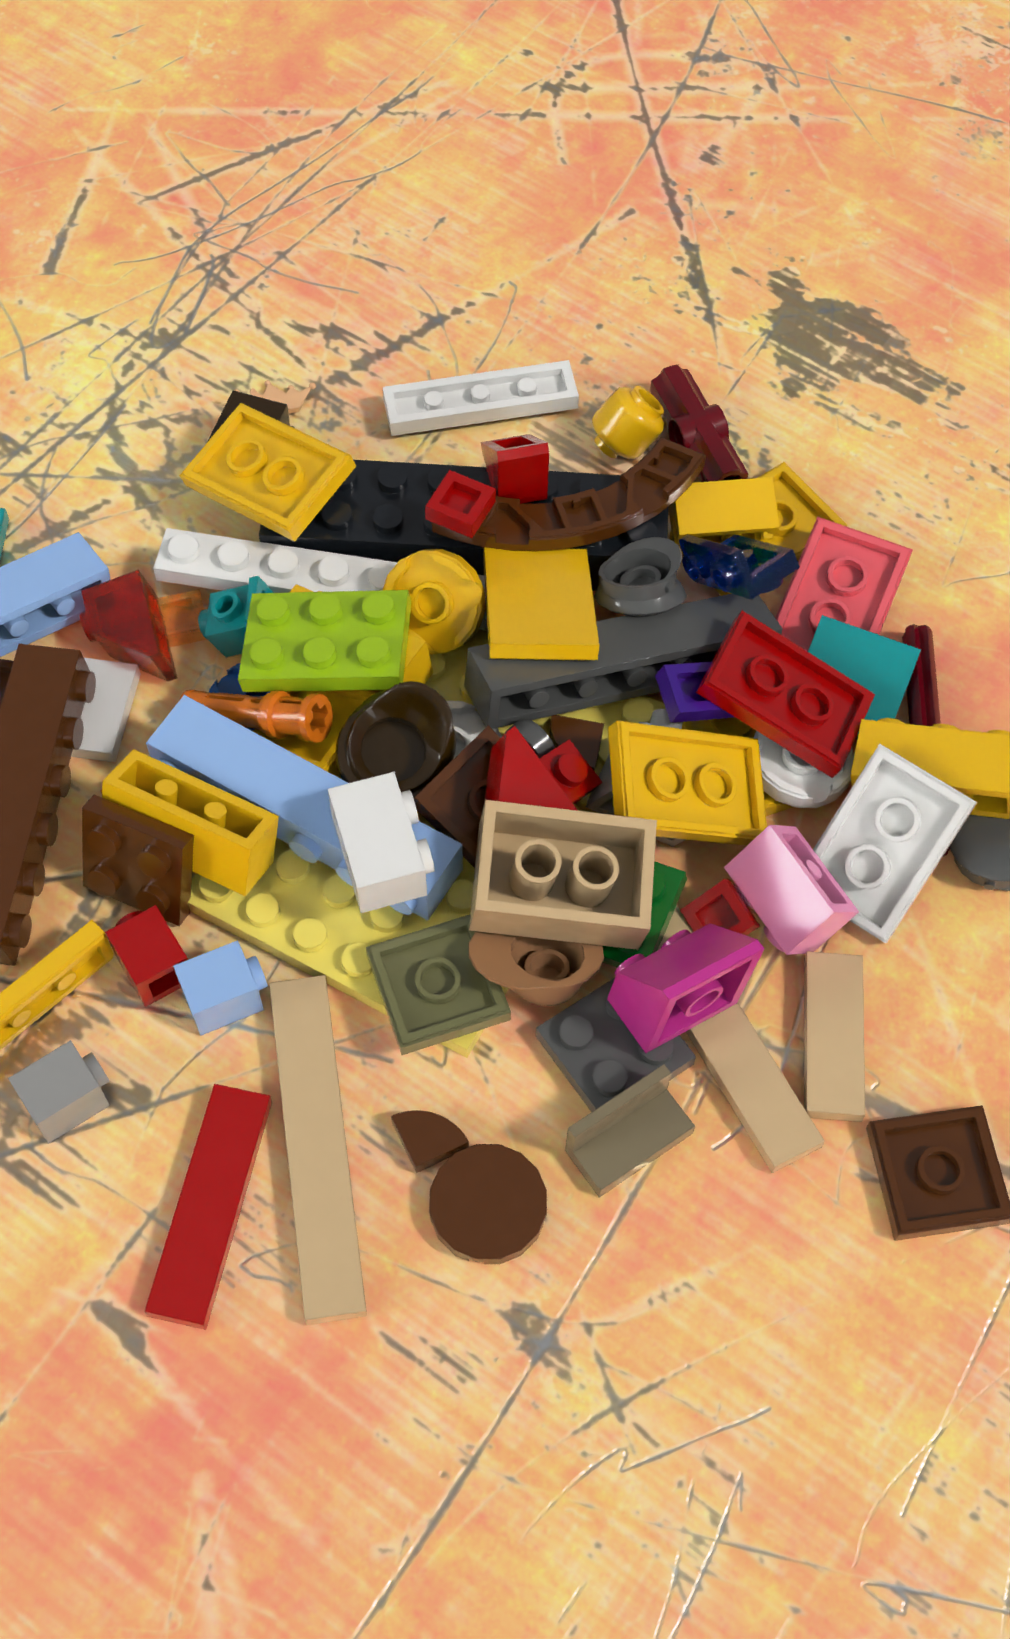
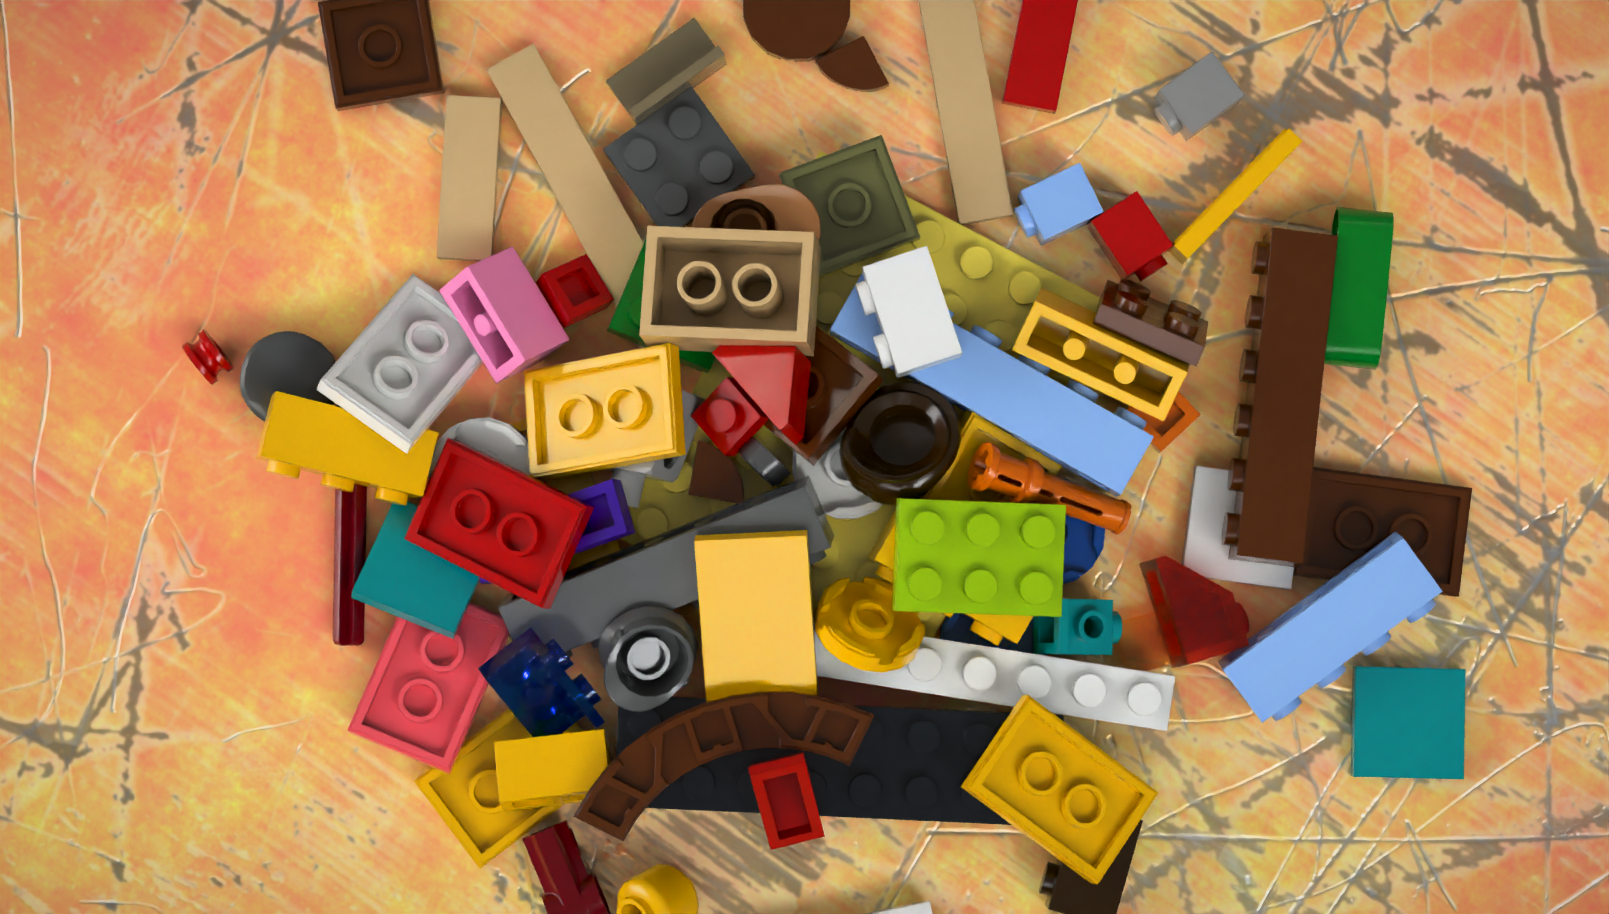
camera: 175 degrees left, 25 degrees up
red plate [425,470,496,538] -> none
dark pink slope [607,923,765,1053] -> none

